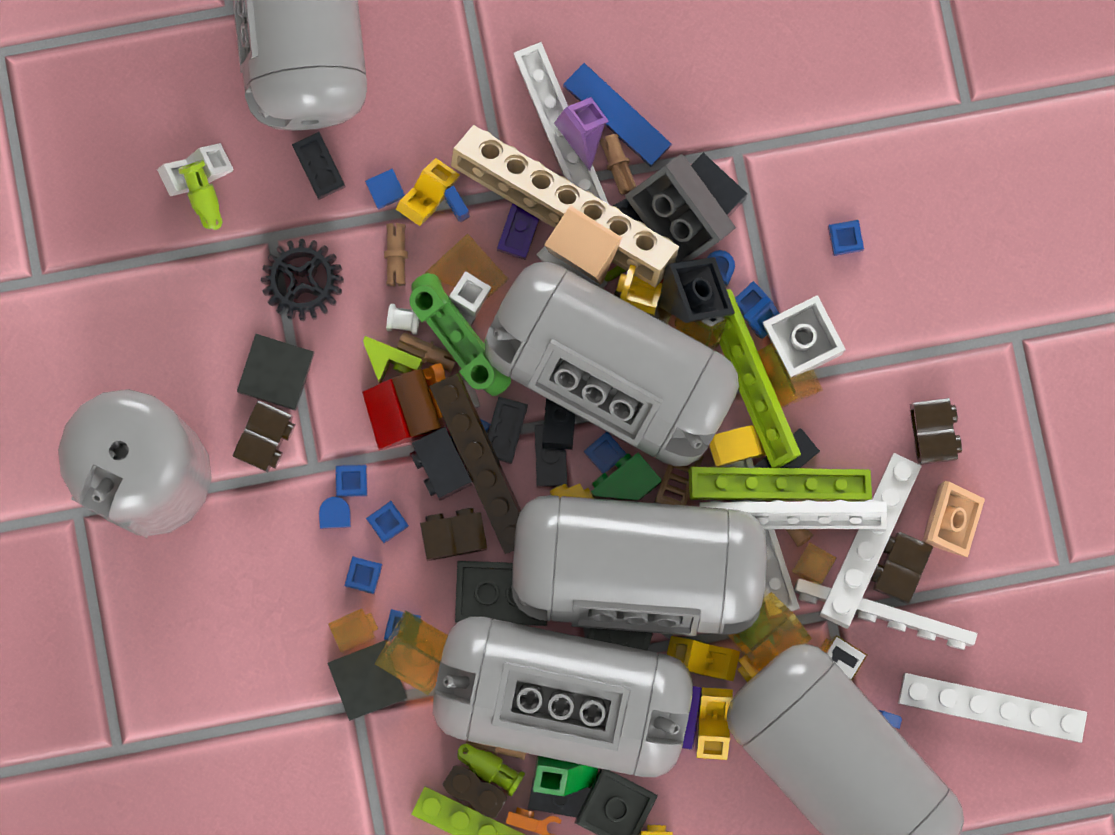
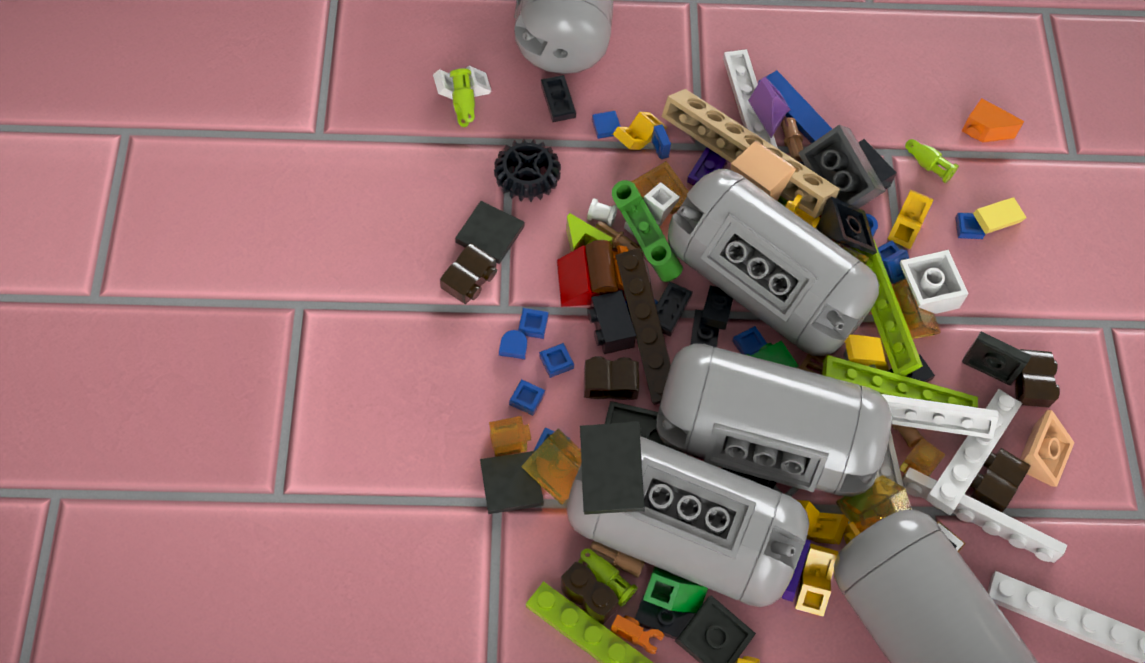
camera: 10 degrees right, 20 degrees down
light grey piece [58,389,212,538] -> none
medium nougat pin [384,223,408,287] -> none
none -> pearl dark grey tile [580,422,645,515]
none -> yellow slope [887,190,934,249]
none -> lime piece [905,139,959,183]
none -> orange slope [962,98,1024,143]
none -> pearl dark grey tile [962,331,1031,386]
none -> light yellow tile [973,197,1027,234]

